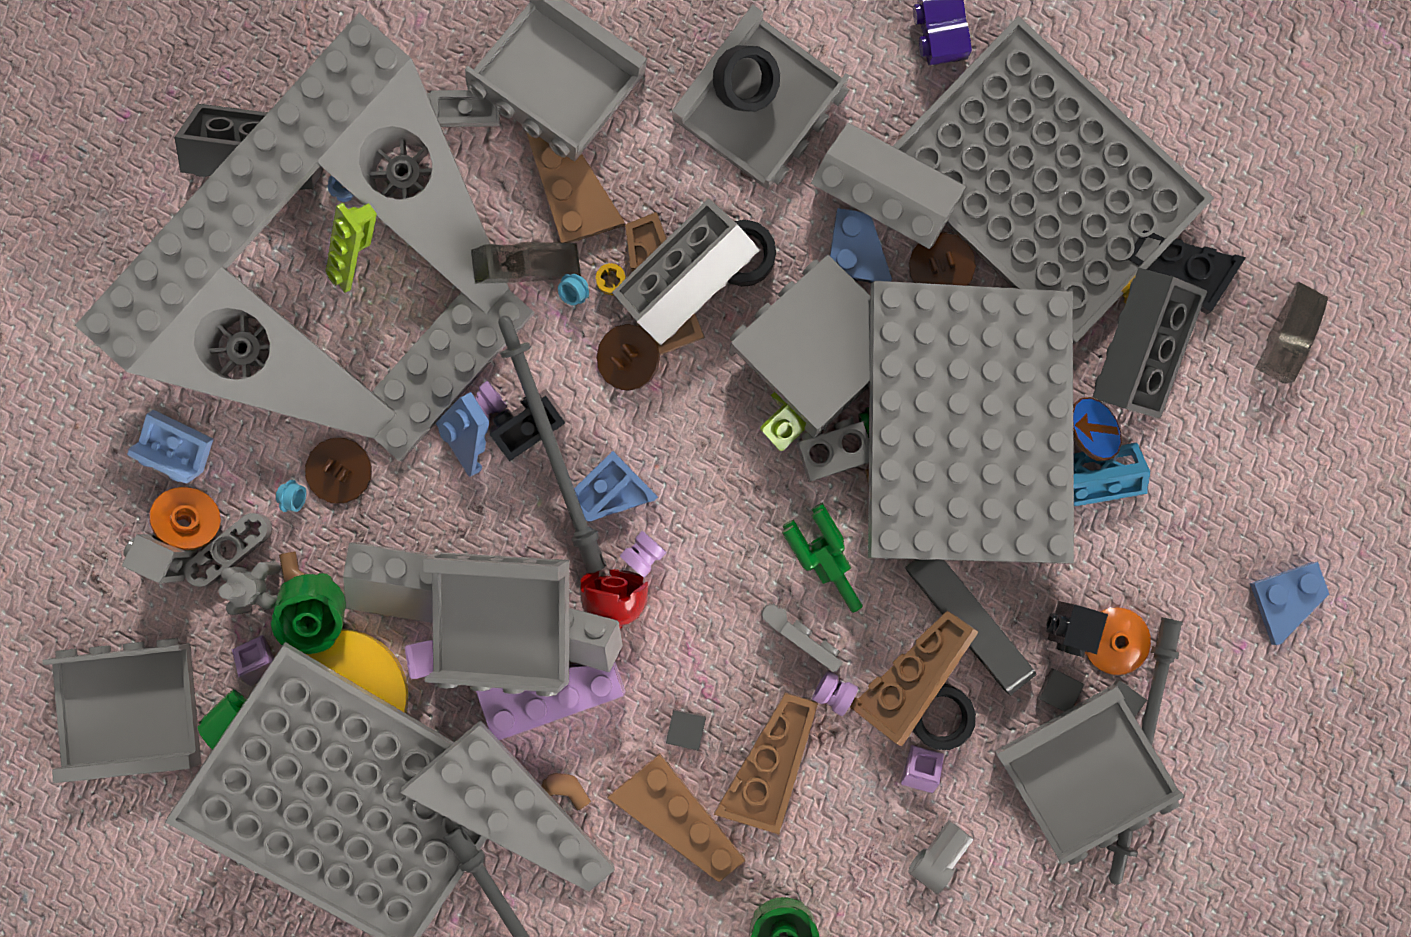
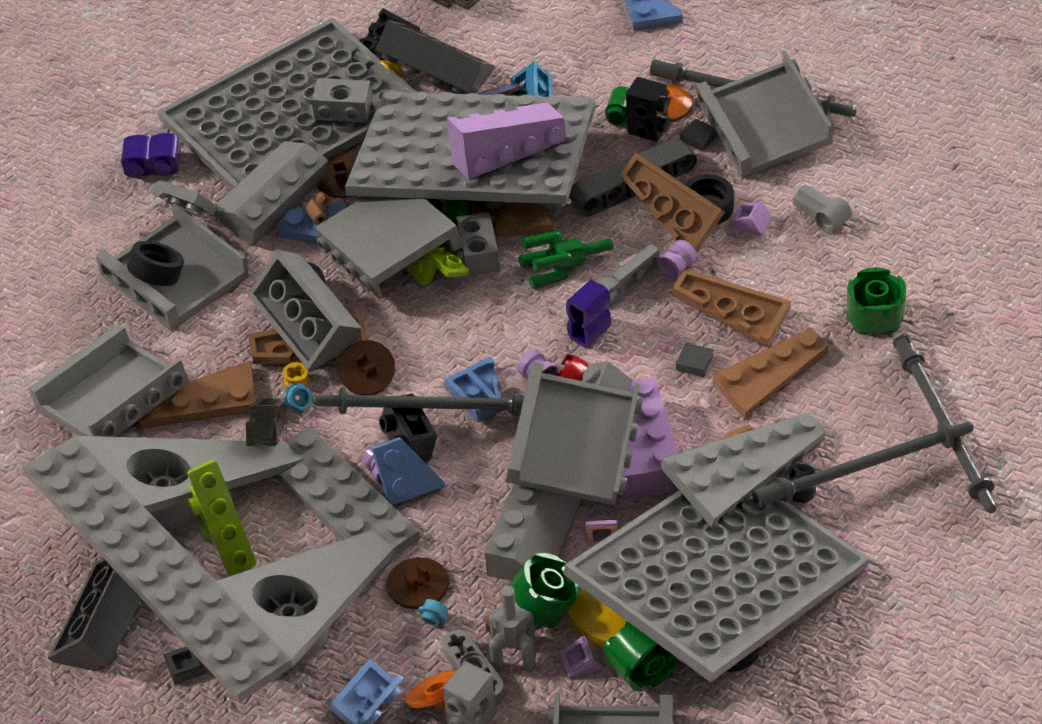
camera: 80 degrees left, 40 degrees down
none -> light grey hinge [151,180,218,215]
none -> medium nougat arm [306,192,331,225]
none -> light grey brick [312,78,373,123]
none -> lavender wedge [447,102,566,180]
none -> dark purple brick [566,280,611,349]
none -> green brick [605,86,629,127]
none -> black wheel [786,464,816,503]

